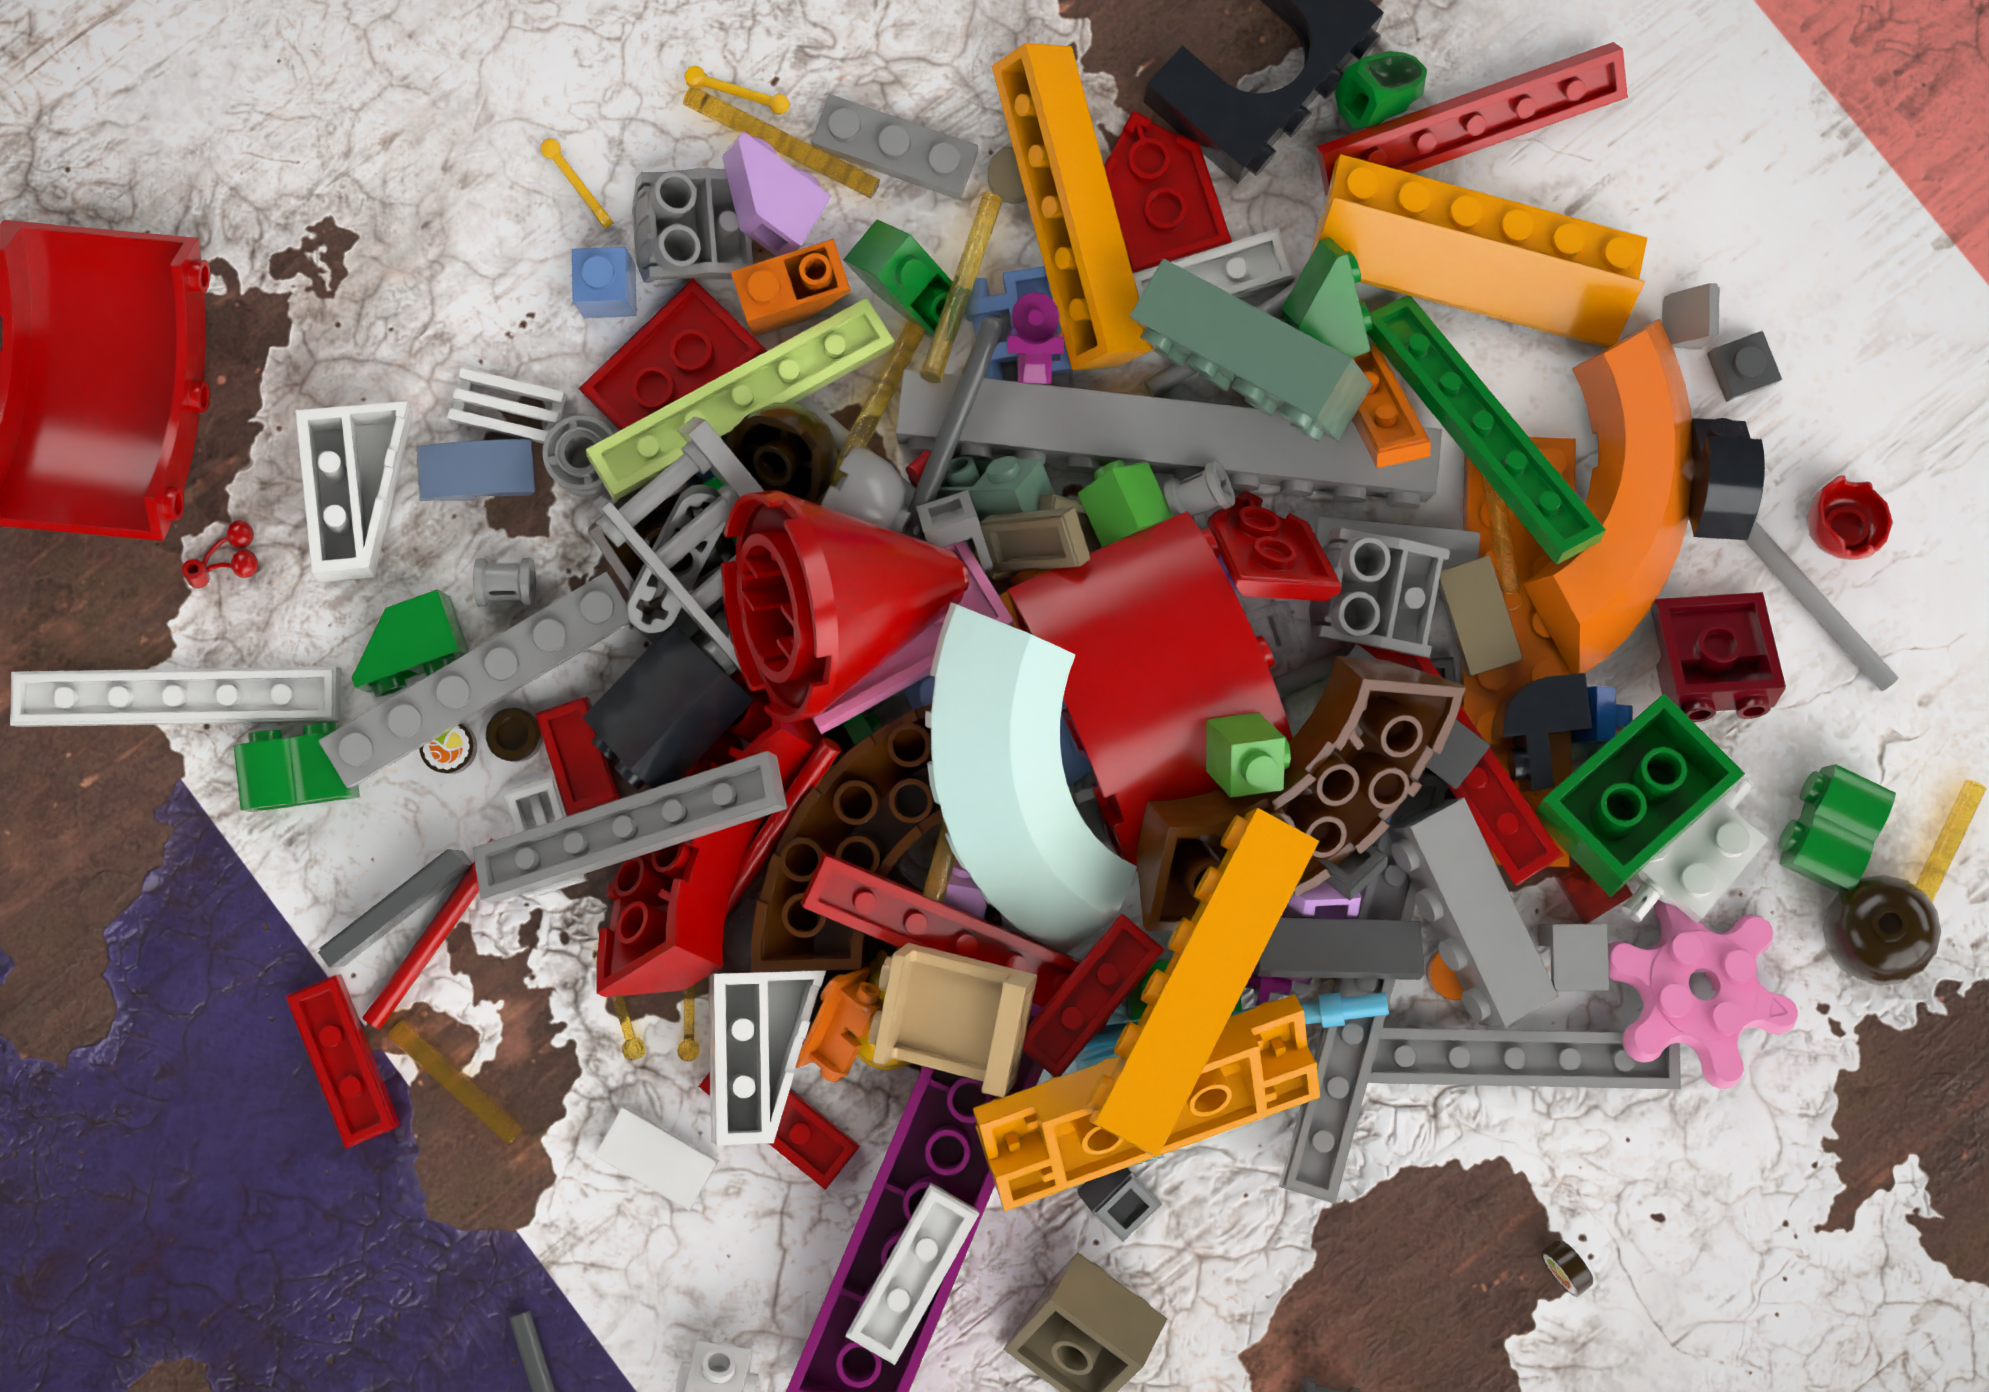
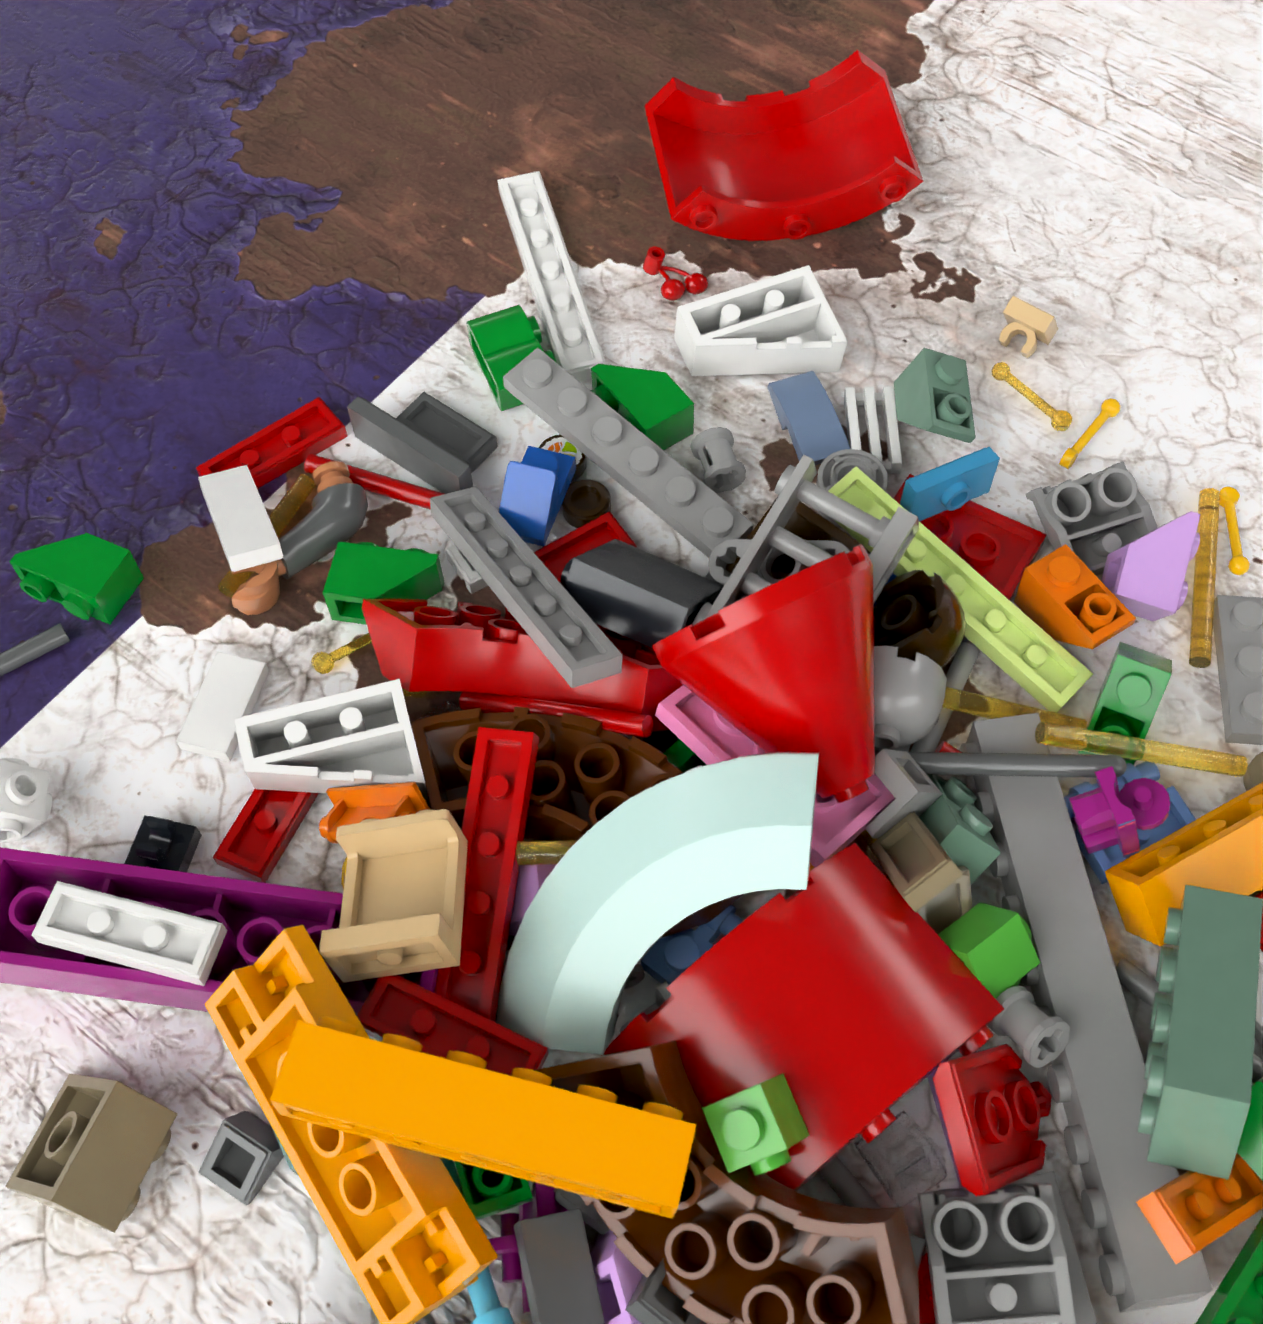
camera: 80 degrees right, 25 degrees down
medium blue brick [572,247,637,318] -> none
none -> green slope [9,533,144,625]
none -> black tile [124,815,202,872]
none -> white tile [198,465,283,572]
none -> dark grey piece [231,461,368,615]
none -> green slope [323,541,445,625]
none -> dark grey tile [396,392,498,473]
none -> blue slope [499,446,576,547]
none -> sand green slope [893,348,976,443]
none -> dark azure plate [900,447,1000,521]
none -> clear yellow hinge [992,362,1072,431]
none -> tan tile [999,296,1058,358]

